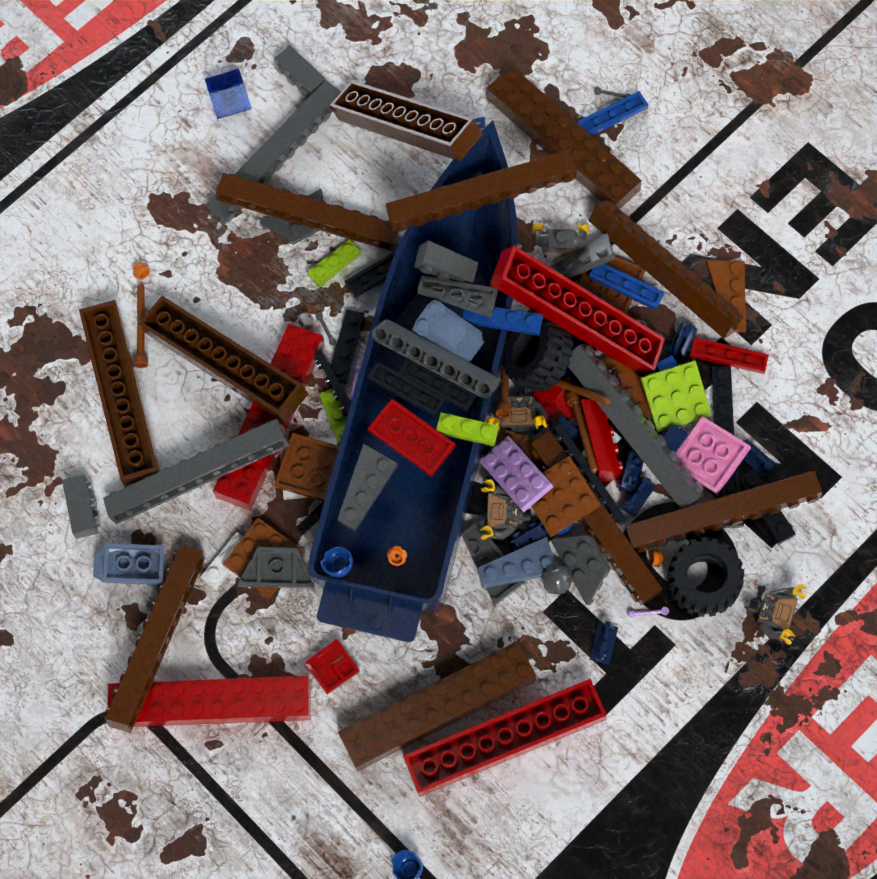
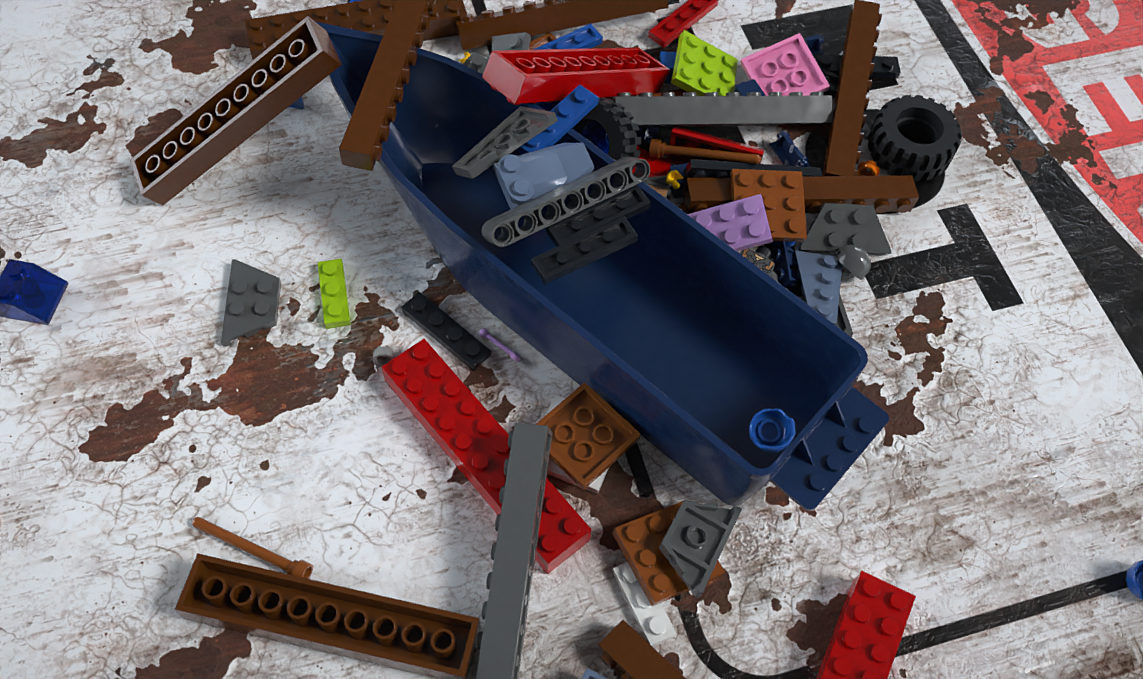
camera: 70 degrees left, 10 degrees down
orange plate [133,263,150,280] -> none
reddish brown brick [139,295,308,424] -> none
dark grey brick [205,80,341,226] -> none
reddish brown brick [216,173,399,252] -> none
dark grey brick [274,45,326,98] -> none
red plate [304,639,360,695] -> none
black plate [314,349,351,417] -> none
dark grey hinge [316,312,336,346] -> none
lime plate [319,388,347,446] -> none
dark grey wing [337,444,398,531] -> none
reddish brown brick [338,641,536,772] -> none
black plate [344,251,396,299] -> none
red plate [368,399,456,477] -> none
orange plate [387,546,407,566] -> none
red brick [403,678,607,797] -> none
dark grey brick [414,240,478,284] -> none
lime plate [436,413,499,446] -> none
dark orange piece [555,379,610,405] -> none
dark blue hinge [590,621,619,665] -> none
dark blue hinge [617,451,644,494] -> none
lavender hinge [628,607,669,618] -> none
dark blue arm [667,322,697,359] -> none
black plate [711,366,734,435] -> none
torso [748,584,807,645] -> none

